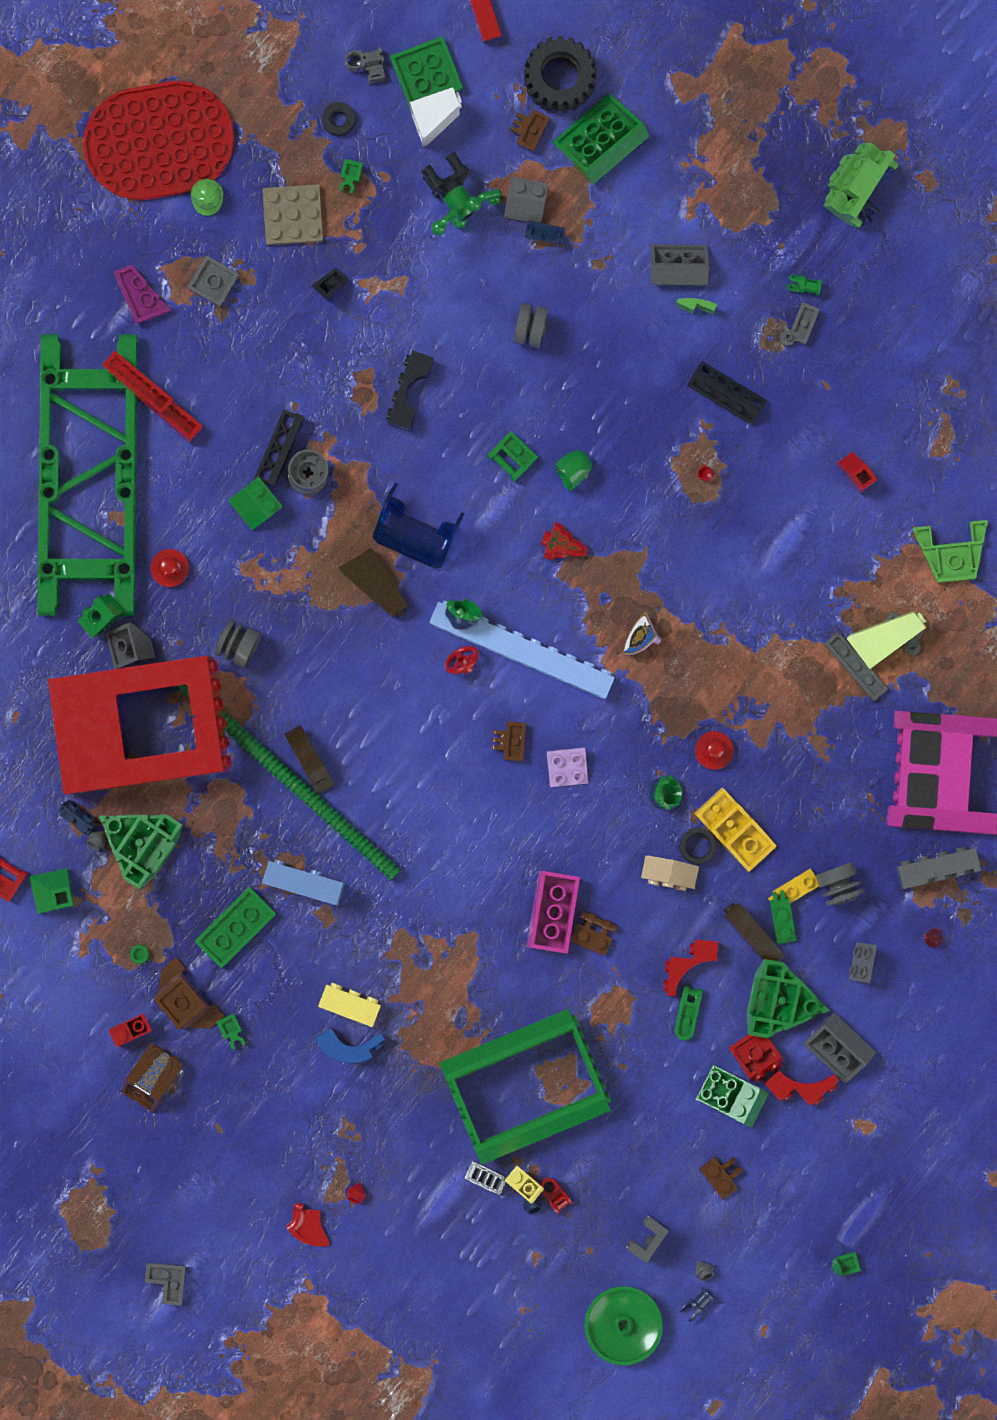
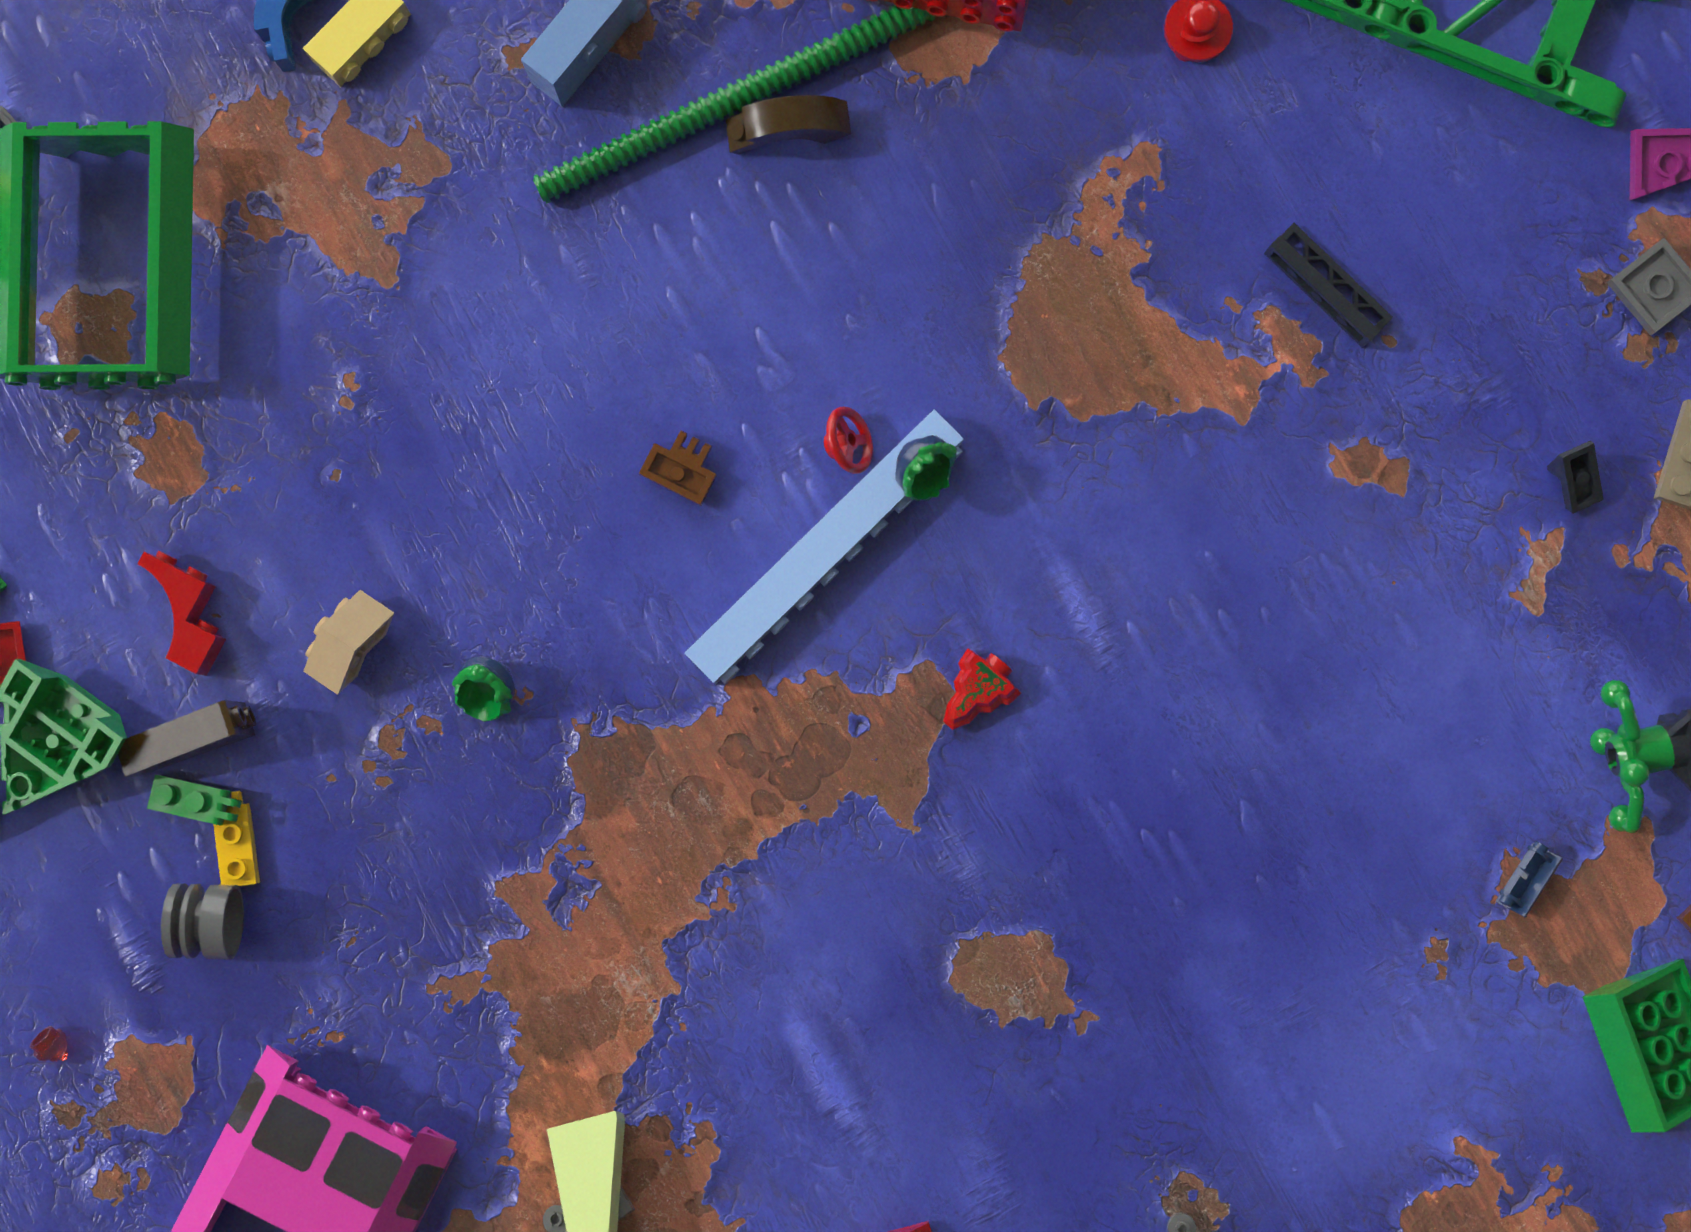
camera: 115 degrees right, 0 degrees up
red slope [102,351,203,444] -> none
dark grey wheel [215,619,262,669] -> none
green slope [228,477,283,530] -> none
dark grey wheel [288,450,328,495] -> none
dark brown slope [339,548,408,618] -> none
clear blue windscreen [373,483,465,569] -> none
black arch [386,350,434,432] -> none
green plate [487,431,538,482] -> none
dark grey slope [504,176,548,223] -> none
dark grey wheel [513,302,548,349] -> none
dark pink brick [526,871,580,954] -> none
lavender hinge [547,747,588,787] -> none
green piece [554,449,592,491] -> none
reddish brown plate [570,911,618,956] -> none
shield [623,612,661,655] -> none
dark grey slope [650,244,709,286] -> none
green plate [674,985,703,1040] -> none
bright green slope [675,298,717,315] -> none
black tyre [679,828,716,865] -> none
black fence [687,361,767,425] -> none
yellow slope [694,788,776,872] -> none
red plate [695,731,733,770] -> none
red hinge [697,465,714,482] -> none
dark grey tile [823,631,888,702] -> none
dark grey hinge [849,942,877,983] -> none
dark grey wedge [896,846,981,890] -> none

